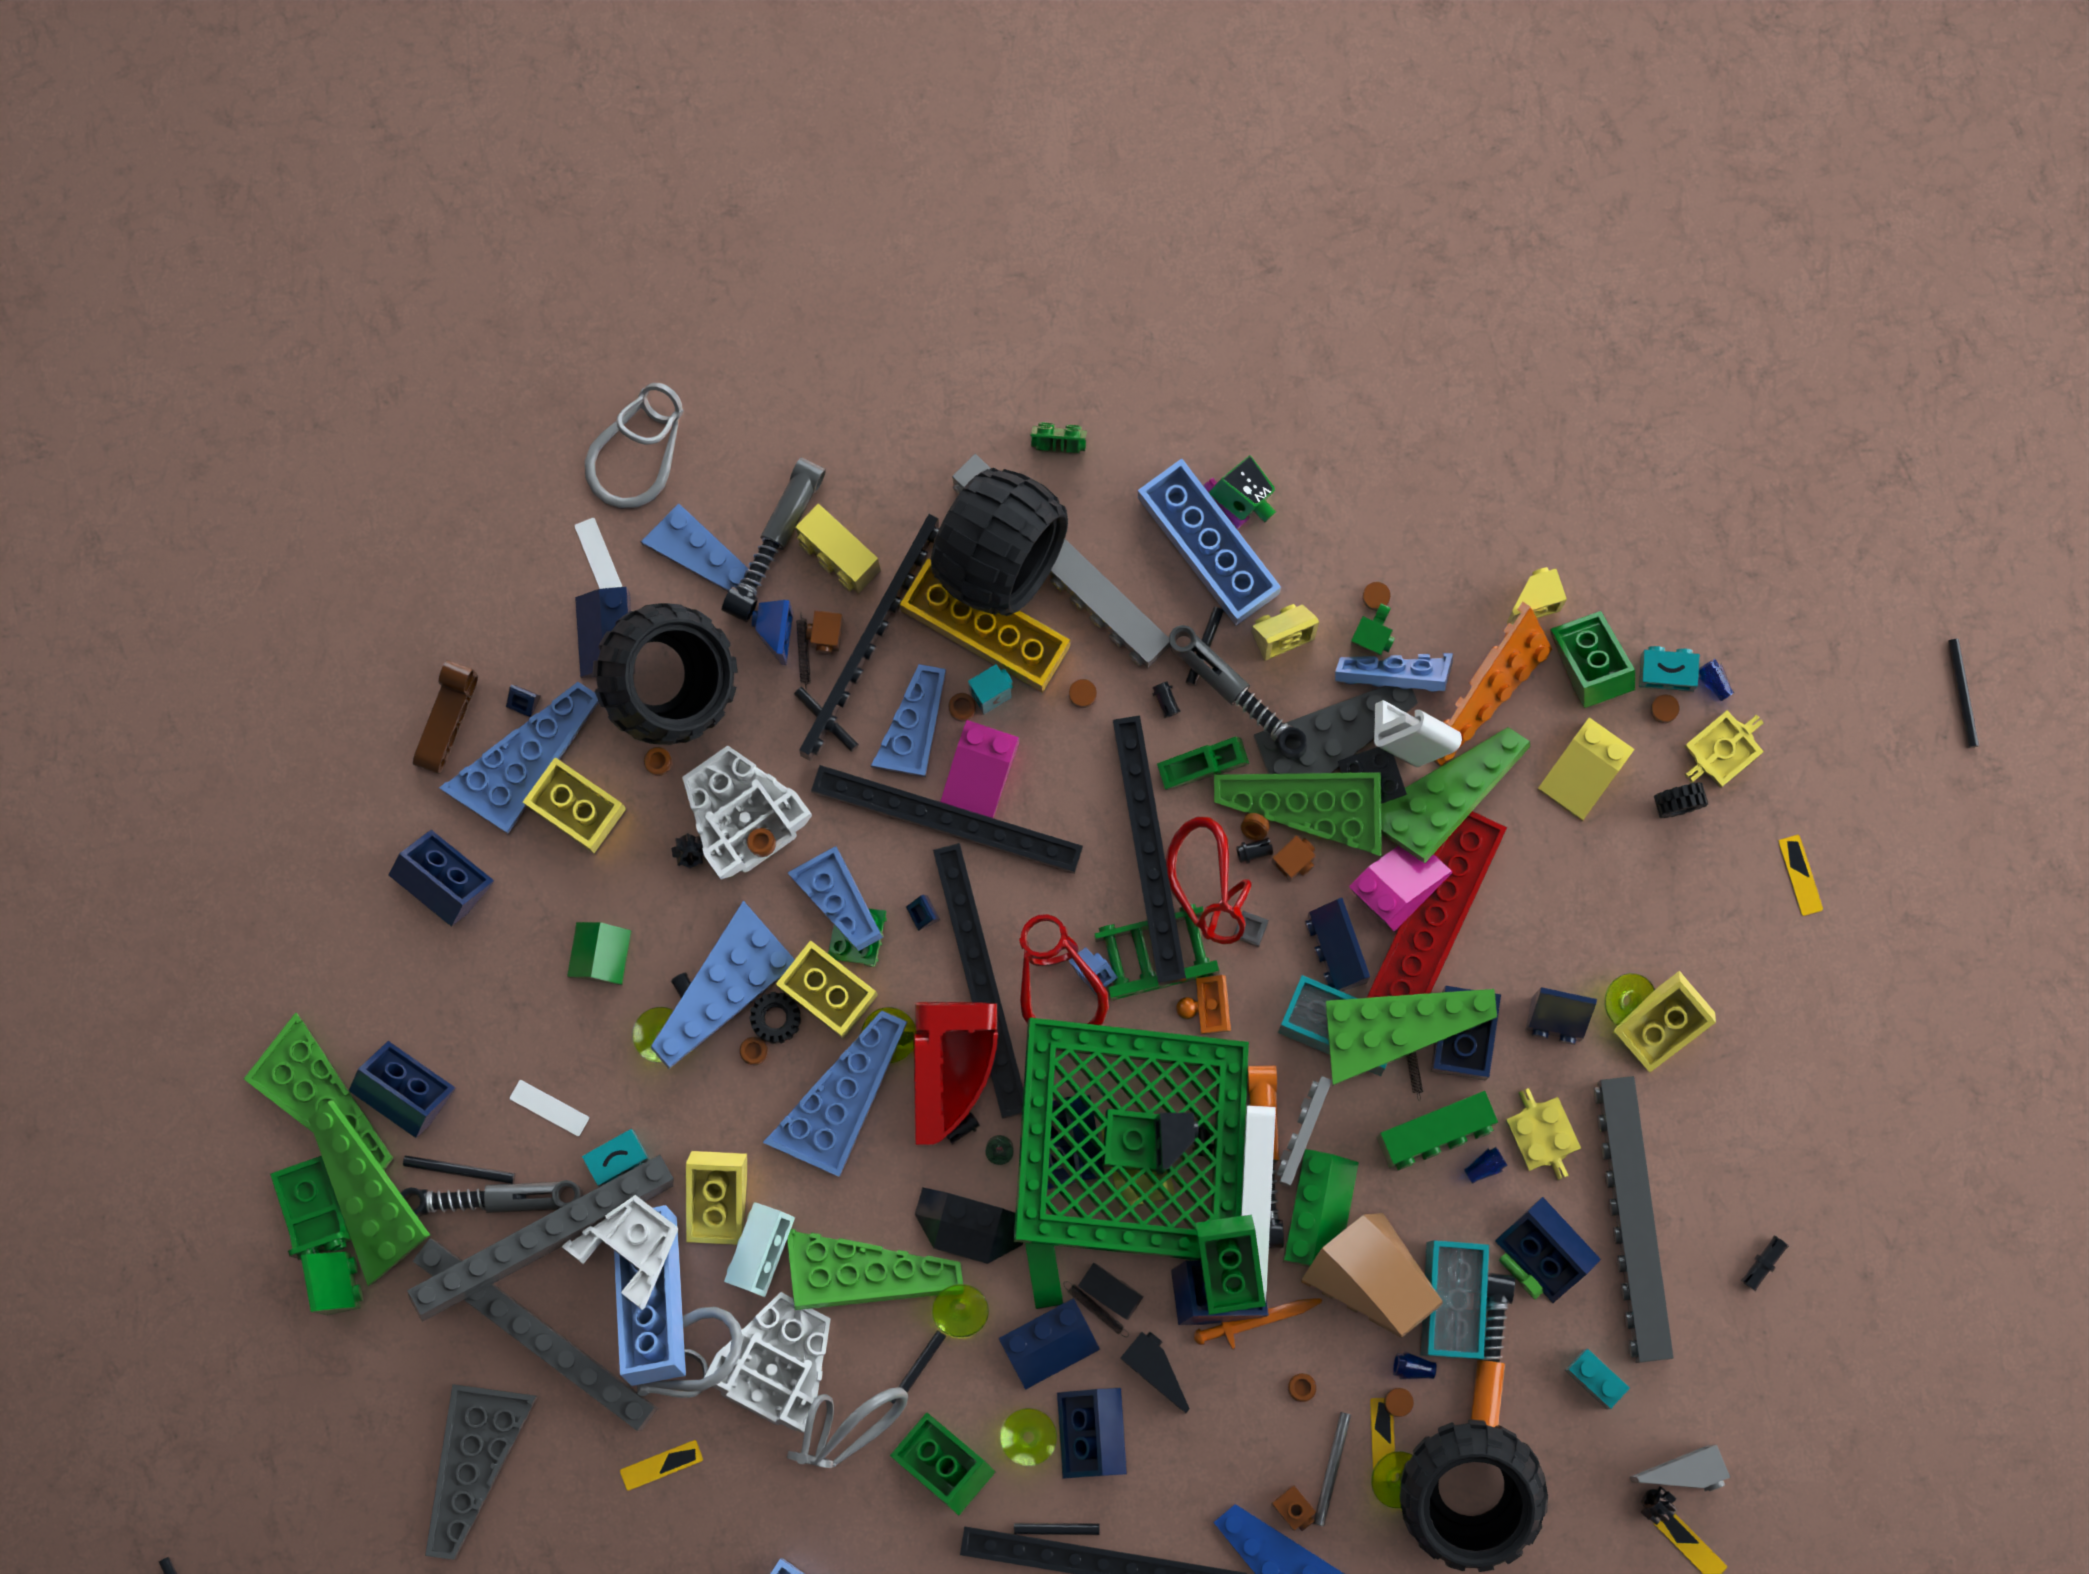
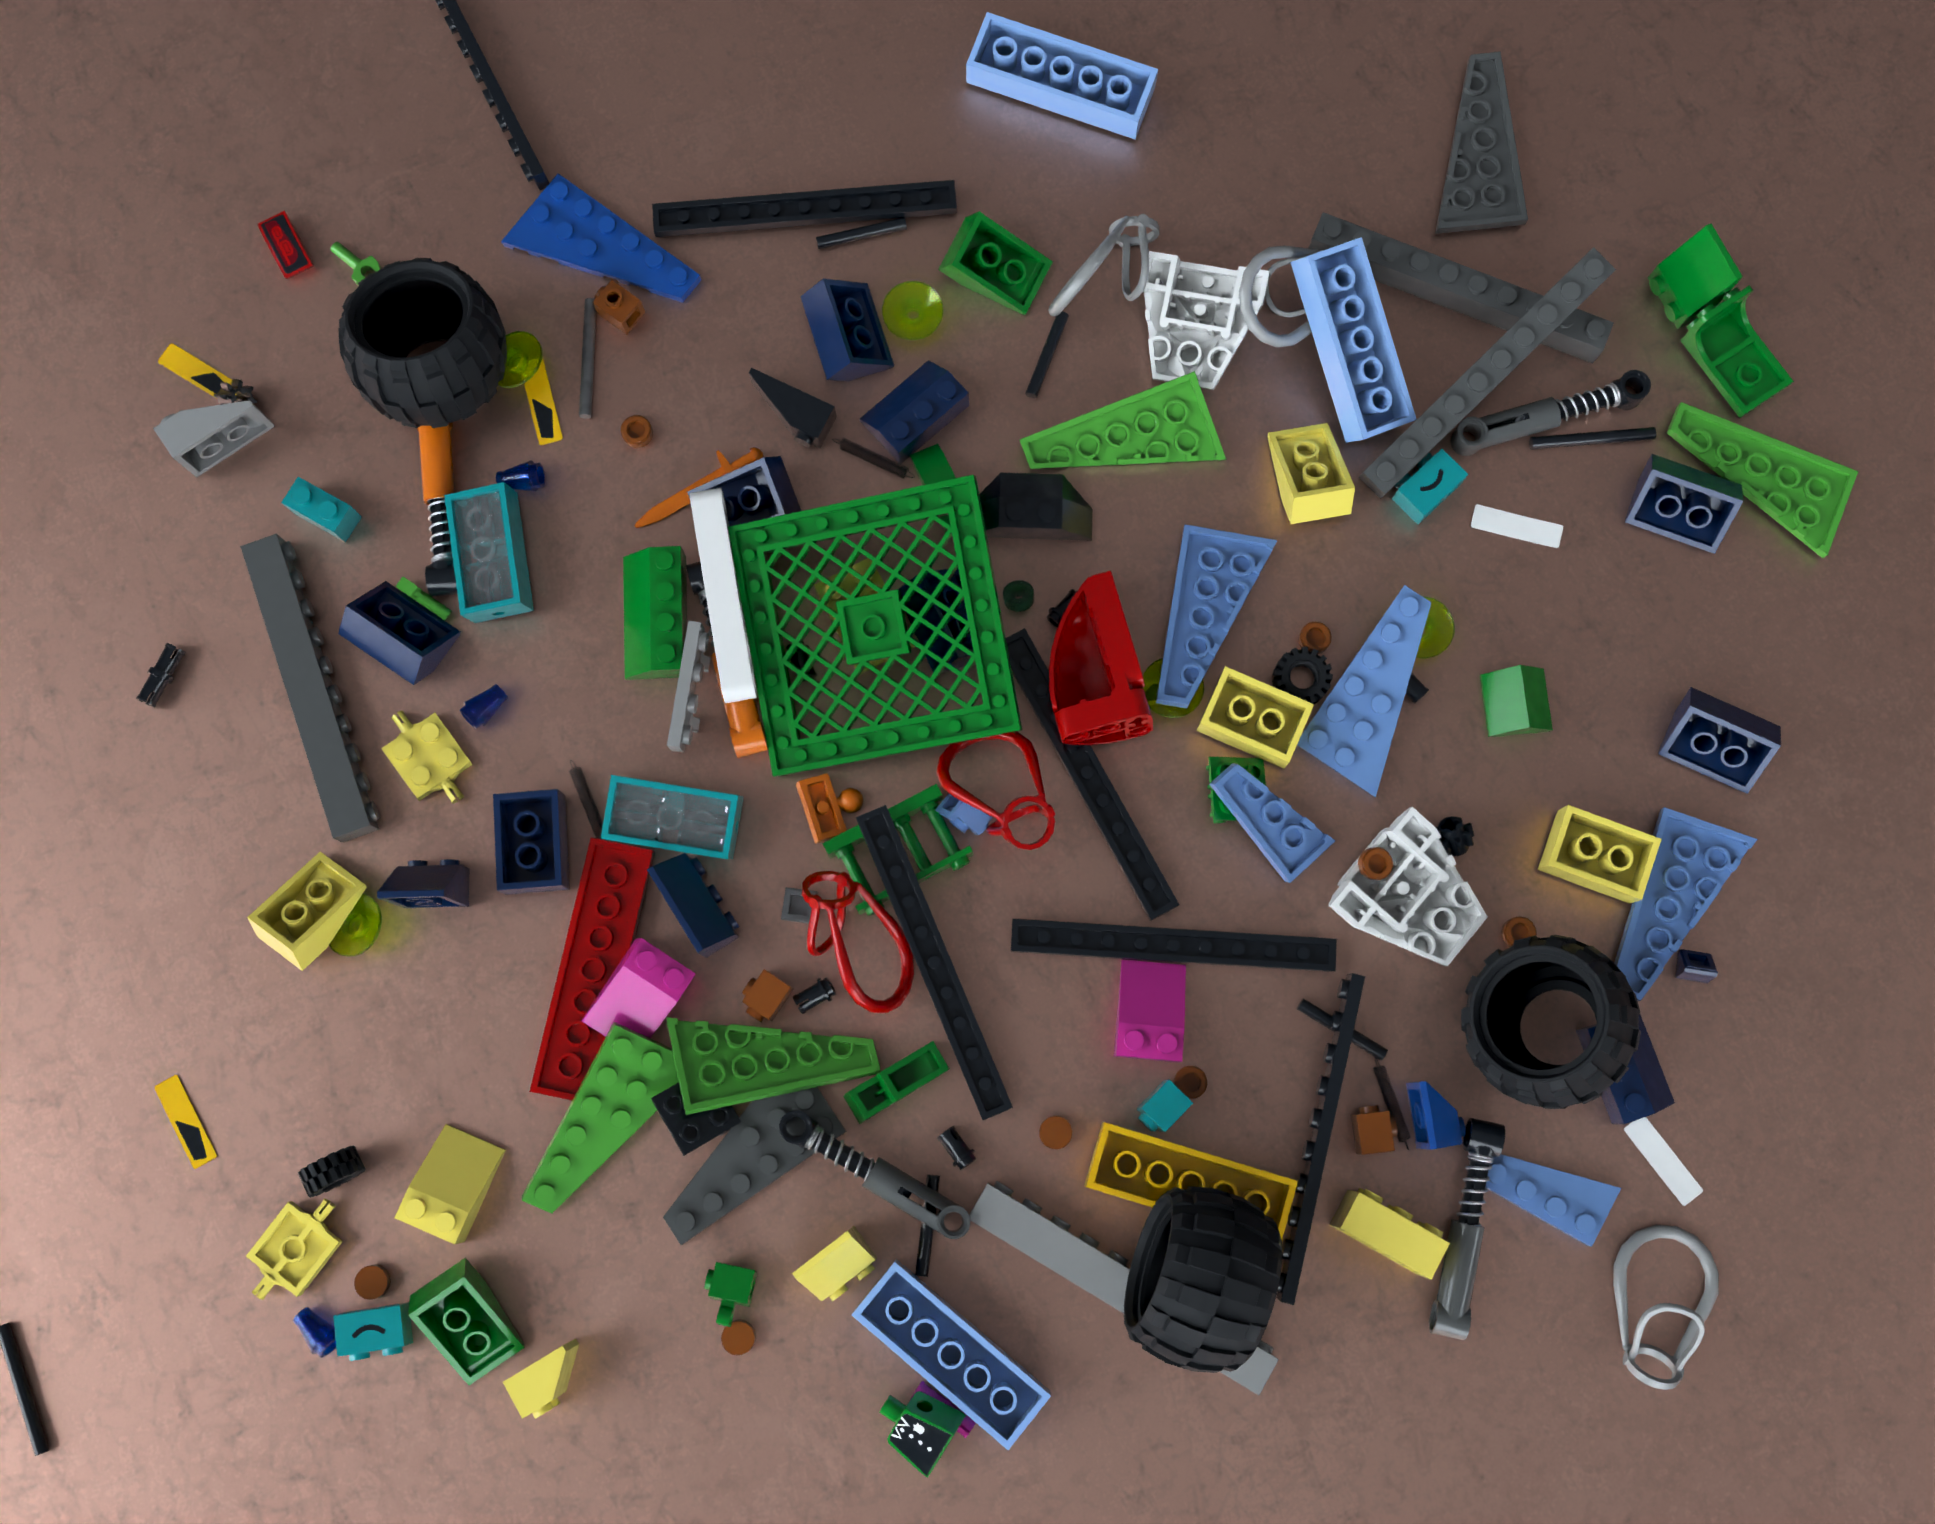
camera: 165 degrees right, 0 degrees up
bright green wing [309,1100,430,1286] -> none
reddish brown beam [413,660,478,774] -> none
white wing [562,1195,678,1310] -> none
yellow sticker [620,1440,703,1491] -> none
light aqua brick [724,1202,795,1297] -> none
medium blue wing [871,664,946,777] -> none
dark blue slope [906,894,940,931] -> none
clear neon green dish [932,1284,989,1337] -> none
green hinge [1030,422,1087,454] -> none
black slope [1078,1263,1144,1320] -> none
black slope [1154,1113,1198,1174] -> none
green slope [1195,1214,1266,1315] -> none
dark orange tile [1241,813,1270,841] -> none
medium nougat wedge [1301,1213,1443,1338] -> none
bright green wing [1325,989,1497,1086] -> none
medium blue wing [1335,653,1453,692] -> none
white piece [1374,700,1462,767] -> none
green brick [1376,1091,1498,1171] -> none
dark orange tile [1384,1388,1414,1417] -> none
orange wing [1434,602,1553,767] -> none

